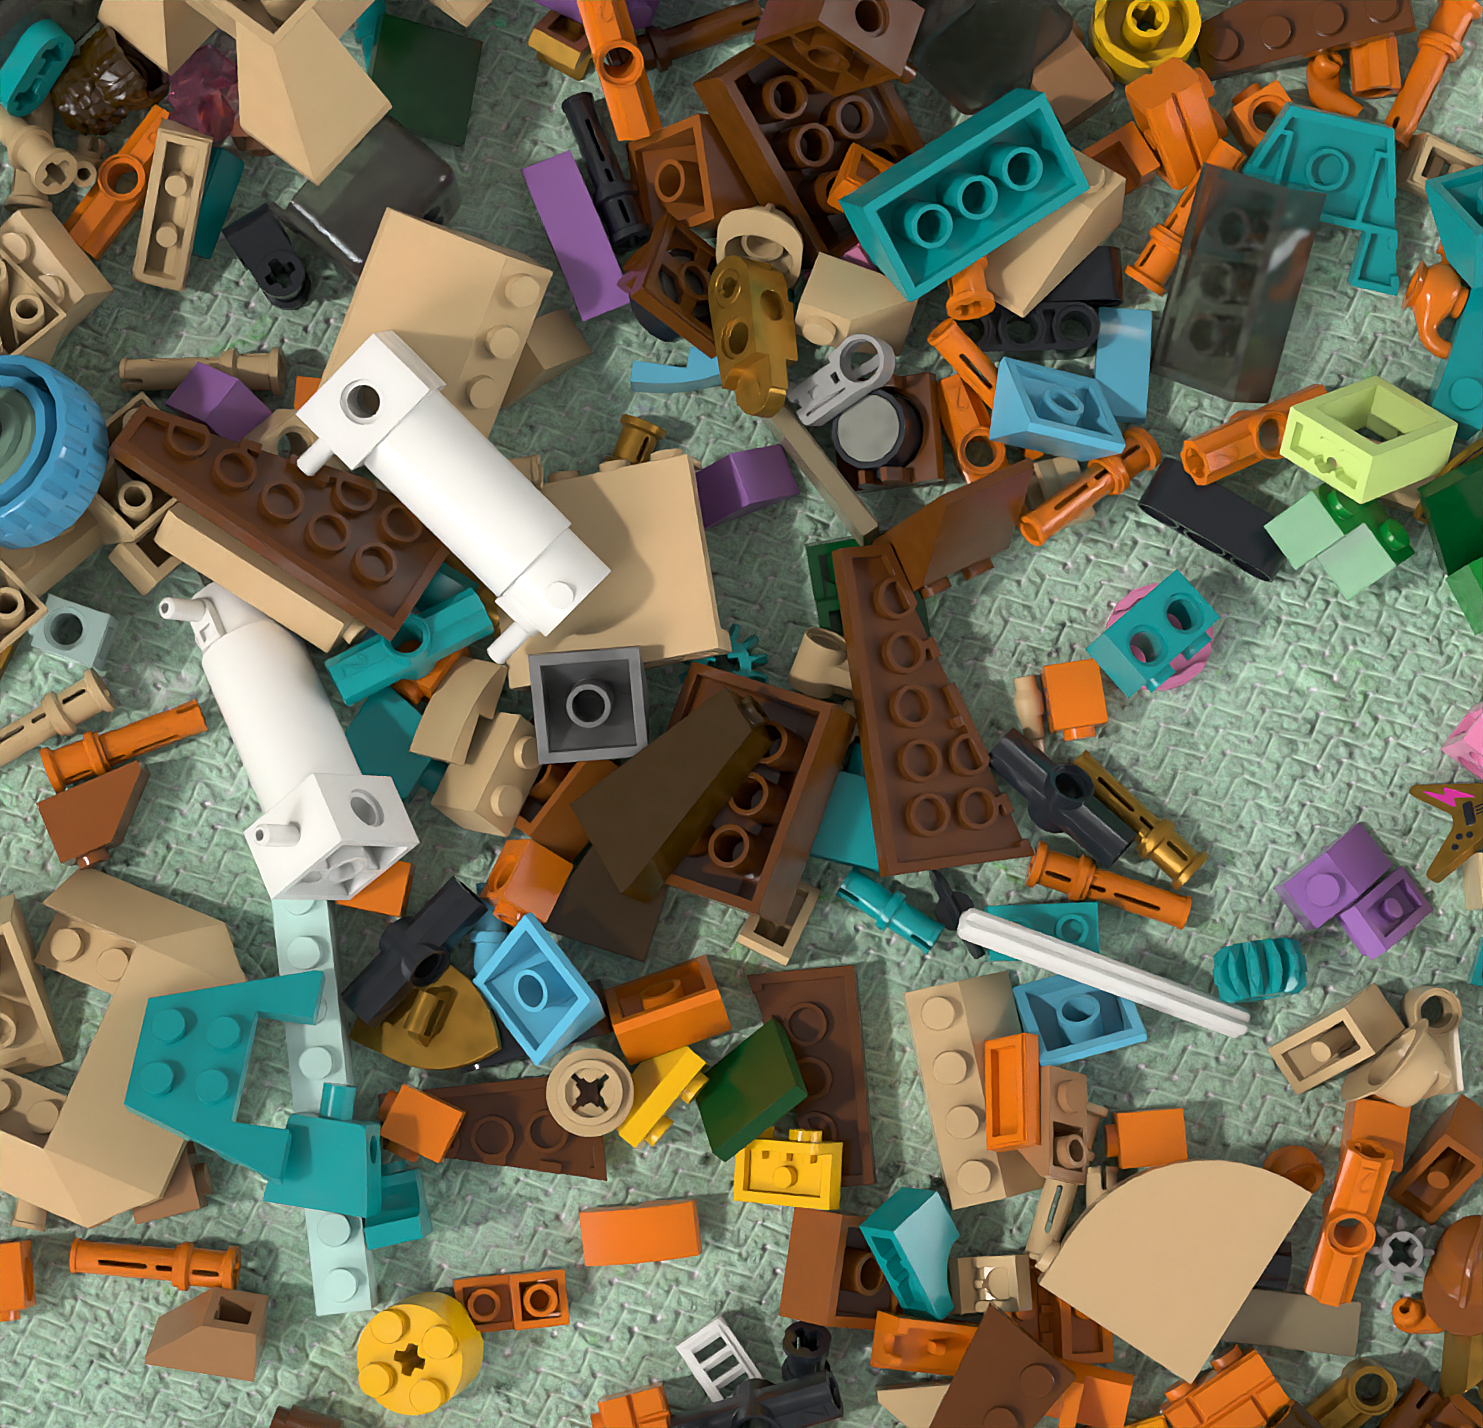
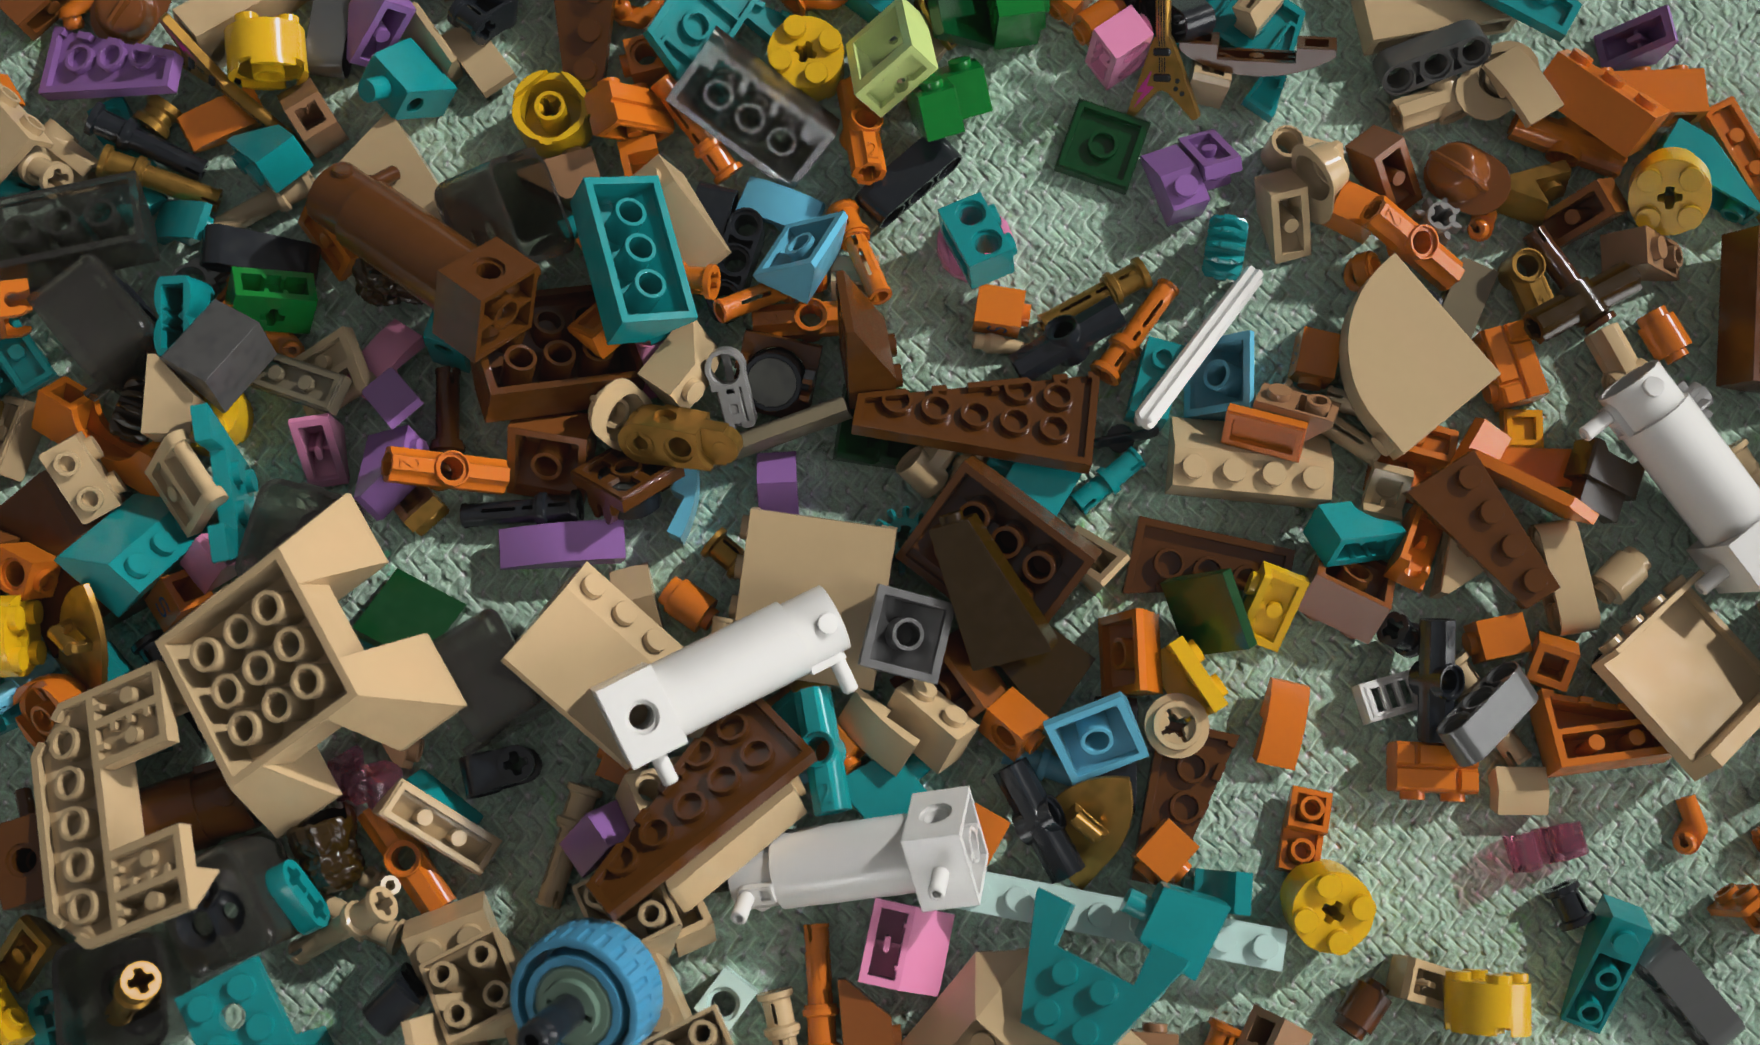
camera: 75 degrees left, 5 degrees down
none -> orange brick [658,576,720,633]
none -> yellow brick [767,15,844,106]
none -> bright pink slope [858,898,955,997]
none -> dark green tile [1054,98,1151,195]

